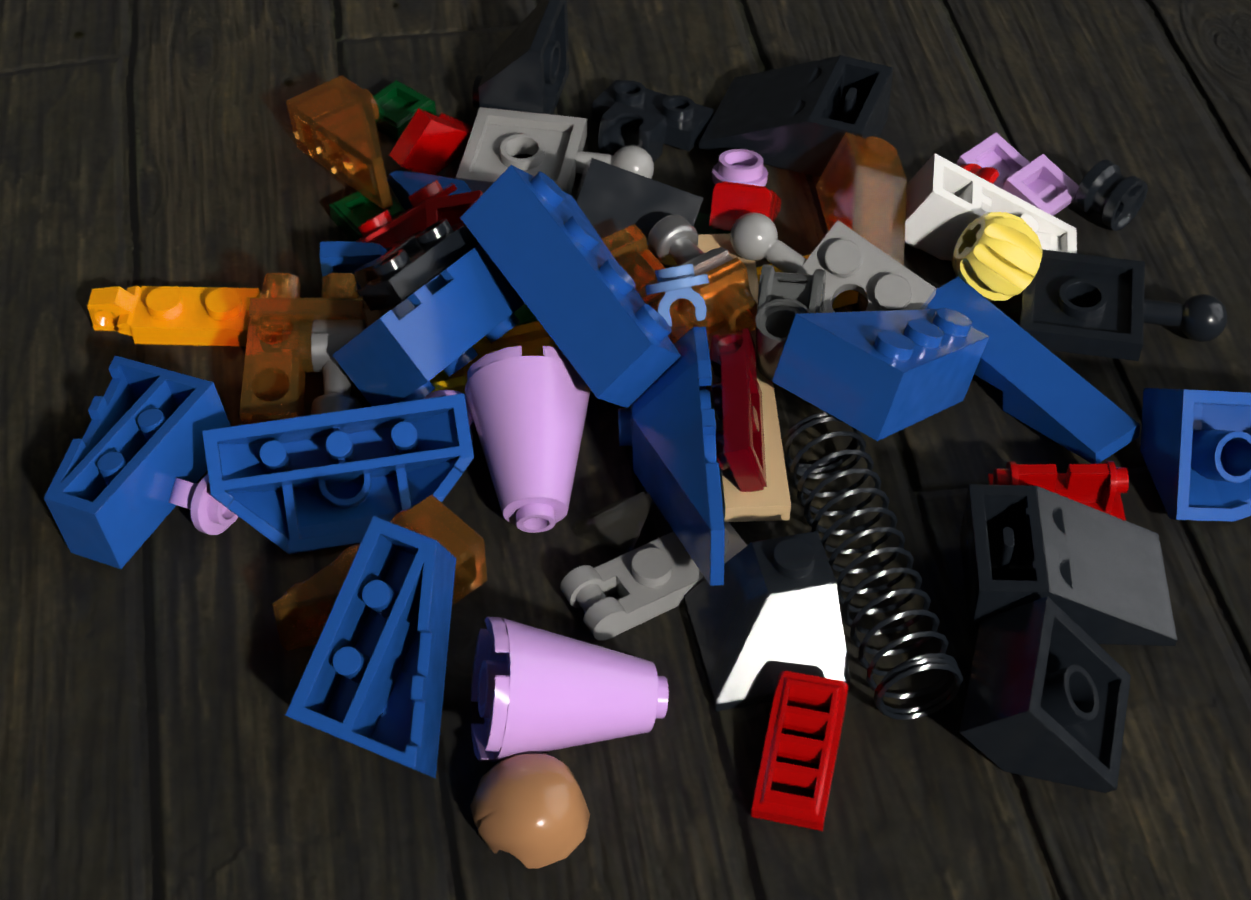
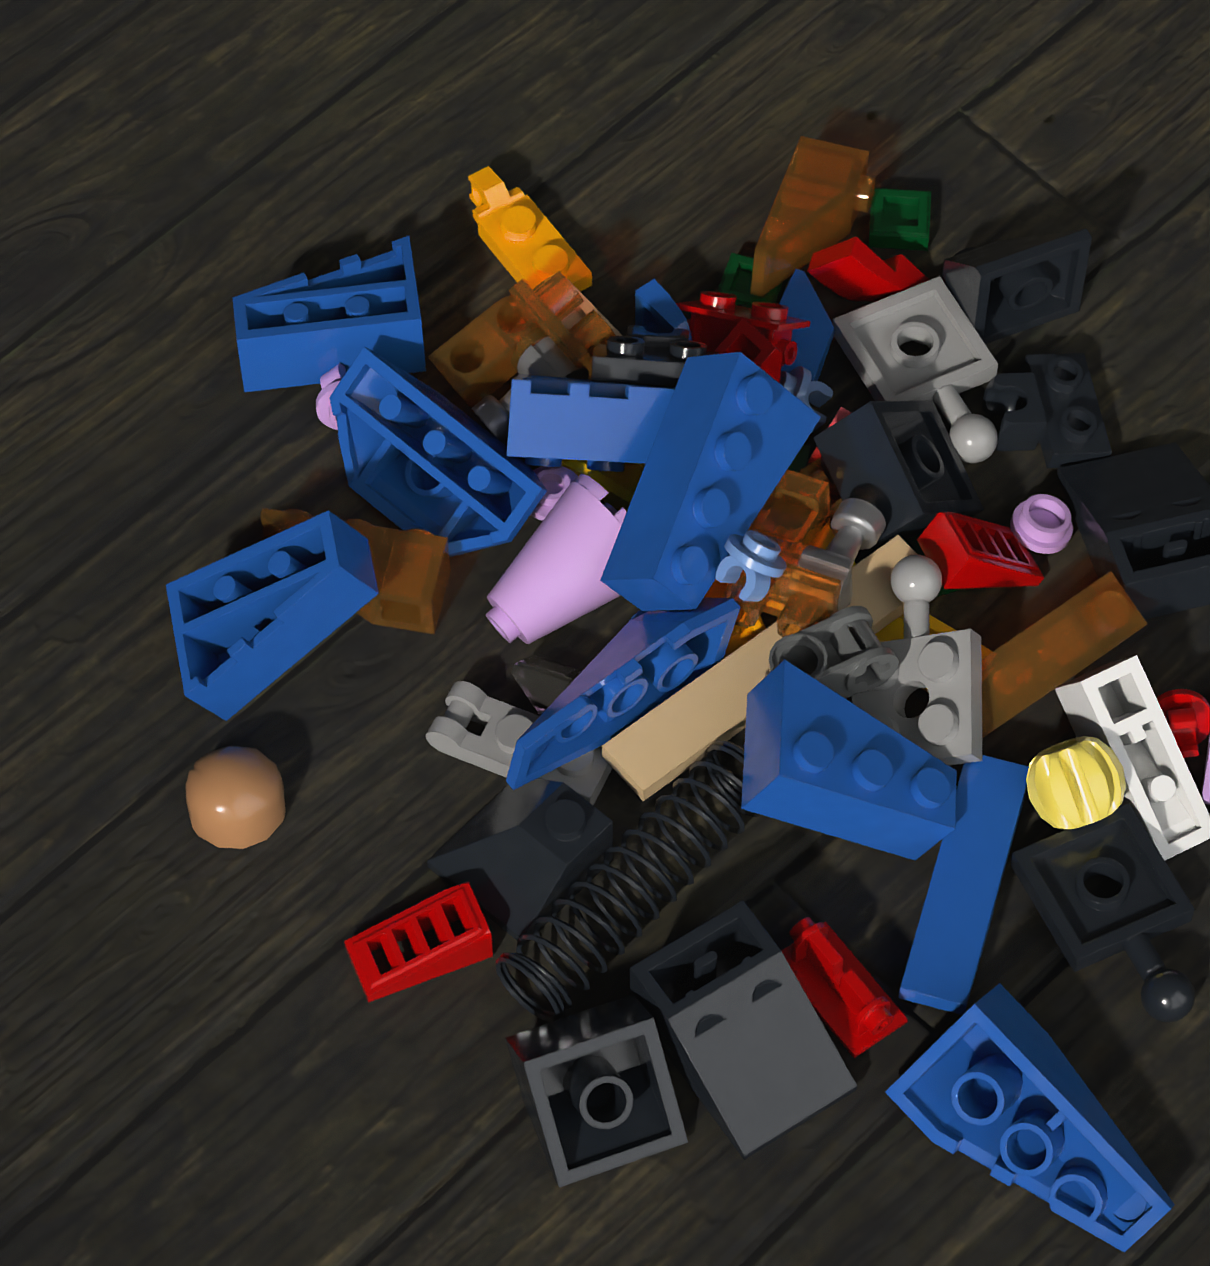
camera: 55 degrees right, 10 degrees up
lavender cone [471,617,669,762] -> none
dark red hinge [710,328,767,492] -> none

